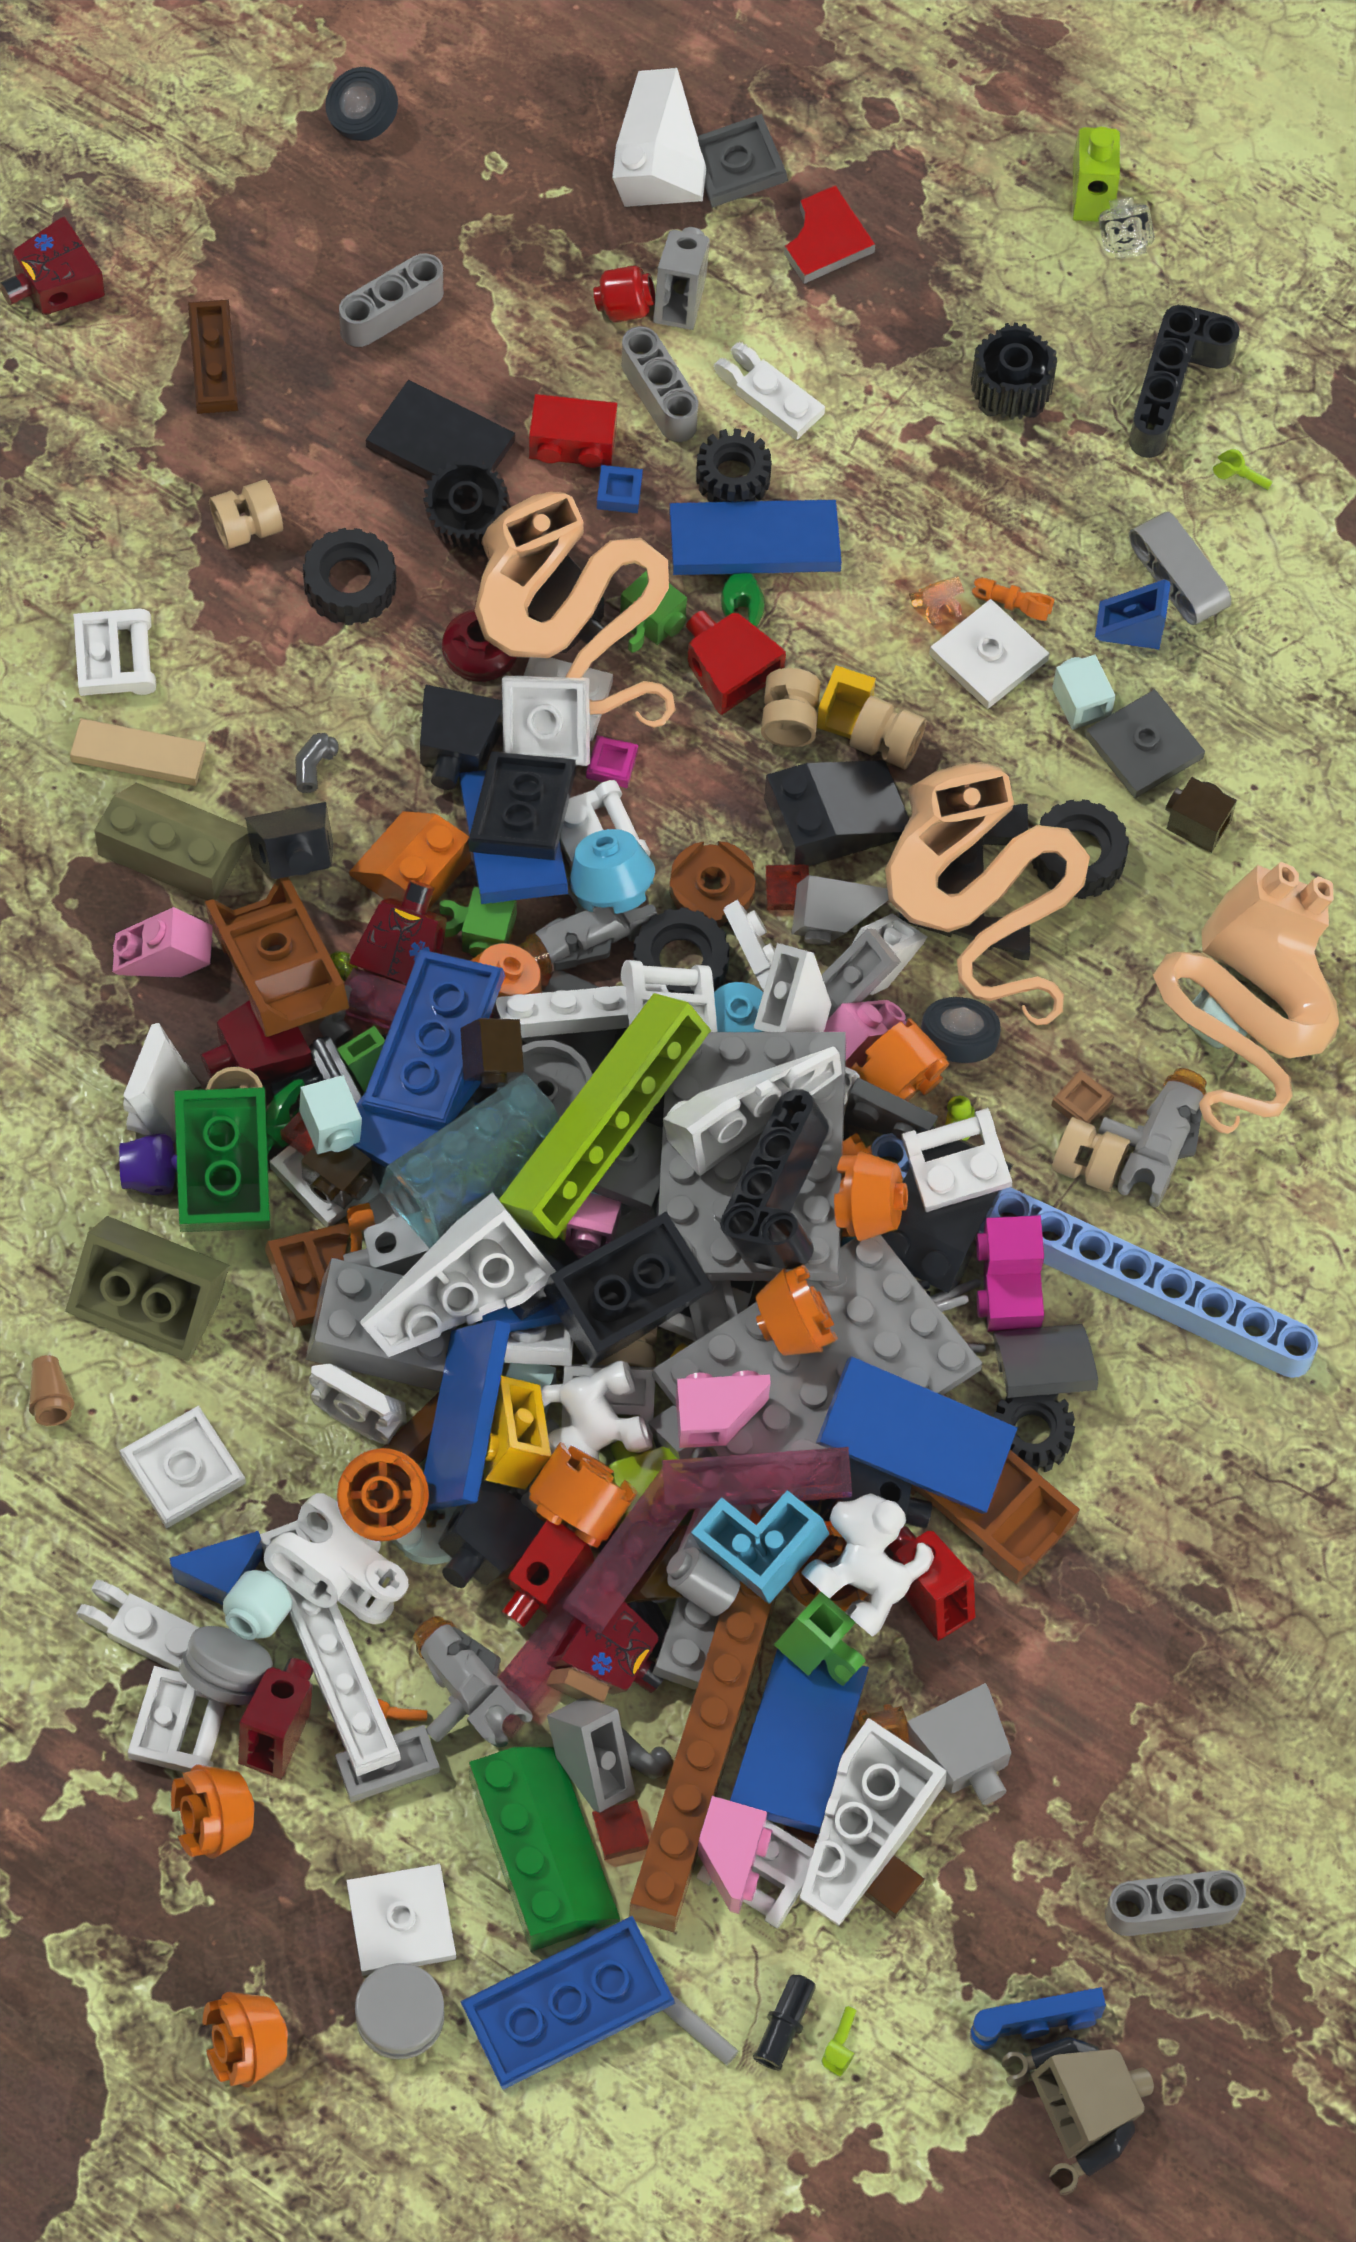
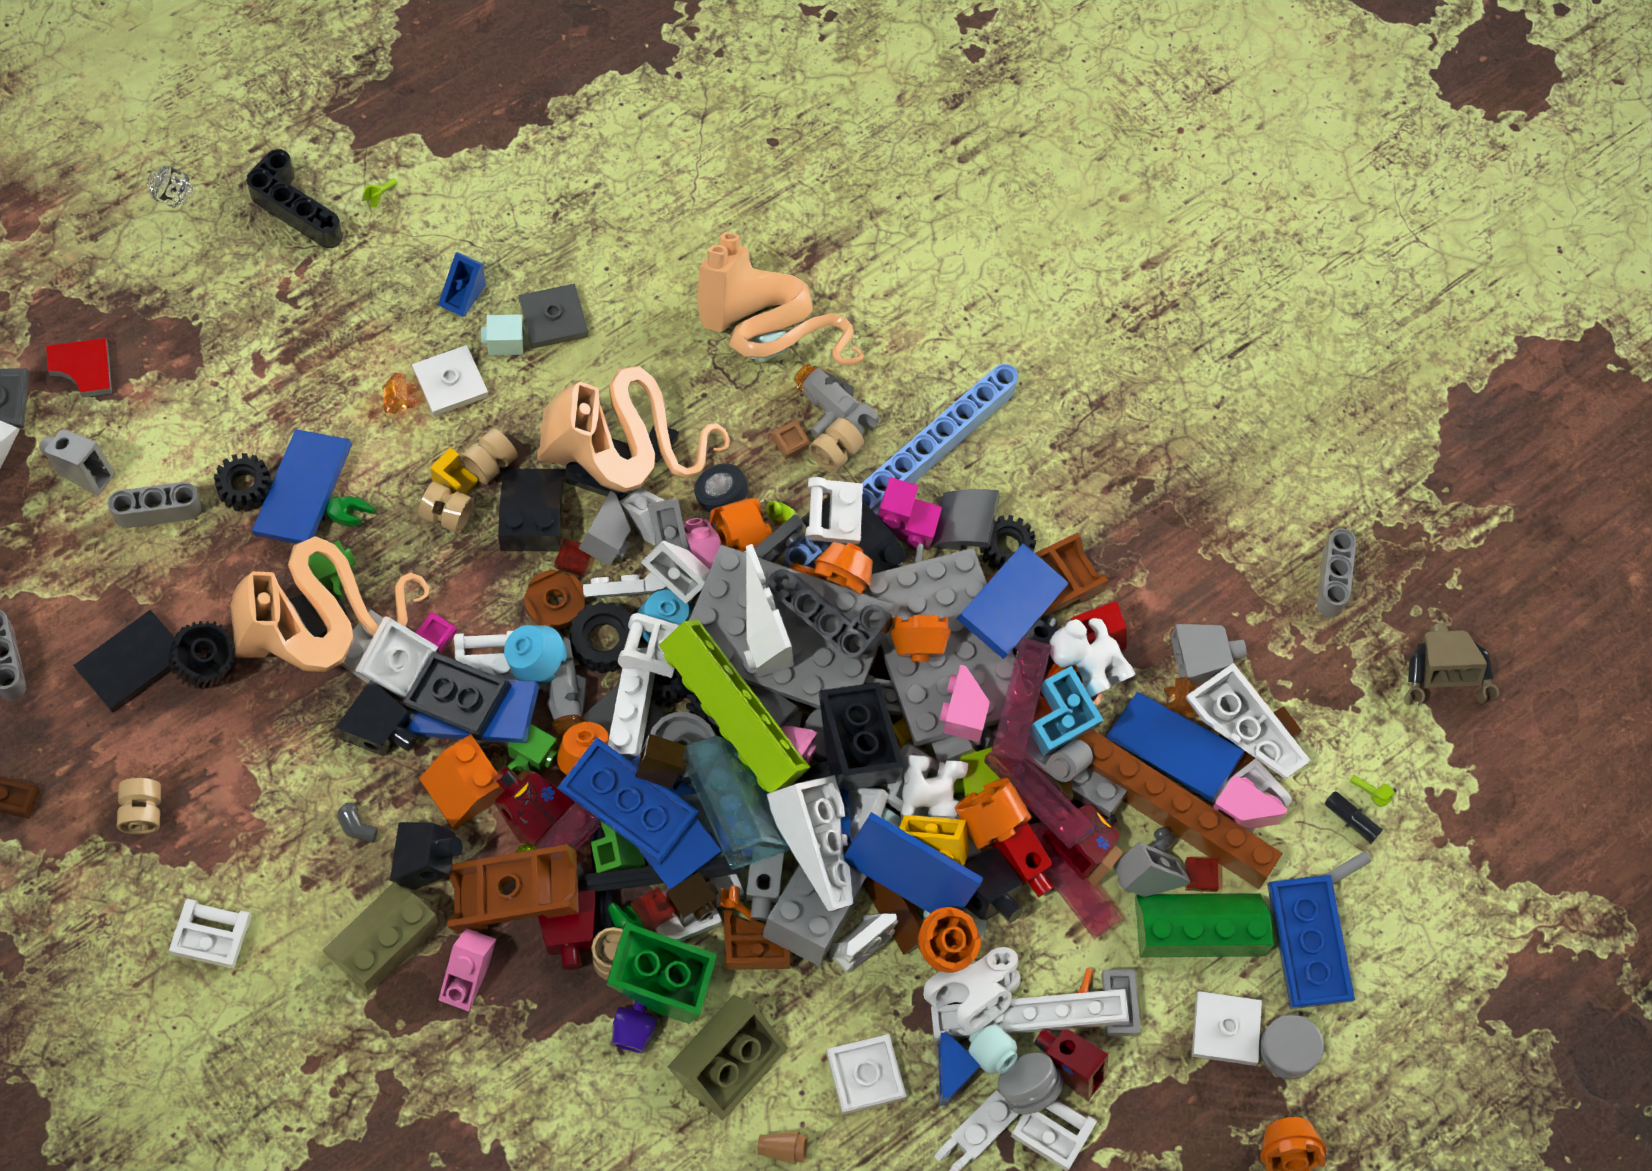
camera: 75 degrees left, 0 degrees up
tan tile [70,718,206,786] -> none
white slope [123,1023,201,1142] -> none
orange cone [171,1764,255,1859] -> none
light aqua brick [299,1075,362,1154] -> none
black tyre [303,528,396,625] -> none
light grey piece [413,1616,533,1747] -> none
dark red piece [442,609,517,682] -> none
red brick [529,394,618,468] -> none
red head [593,266,656,322] -> none
blue plate [597,465,643,514] -> none
red torso [686,610,786,715] -> none
white hinge [713,342,825,440] -> none
bright green brick [774,1592,866,1686] -> none
blue plate [970,1987,1106,2050] -> none
black brick [971,322,1057,420] -> none
orange piece [972,577,1055,621] -> none
black tyre [1032,799,1129,899] -> none
lime torso [1073,127,1120,222] -> none
light grey beam [1129,512,1231,625] -> none
dark brown brick [1165,777,1237,853] -> none

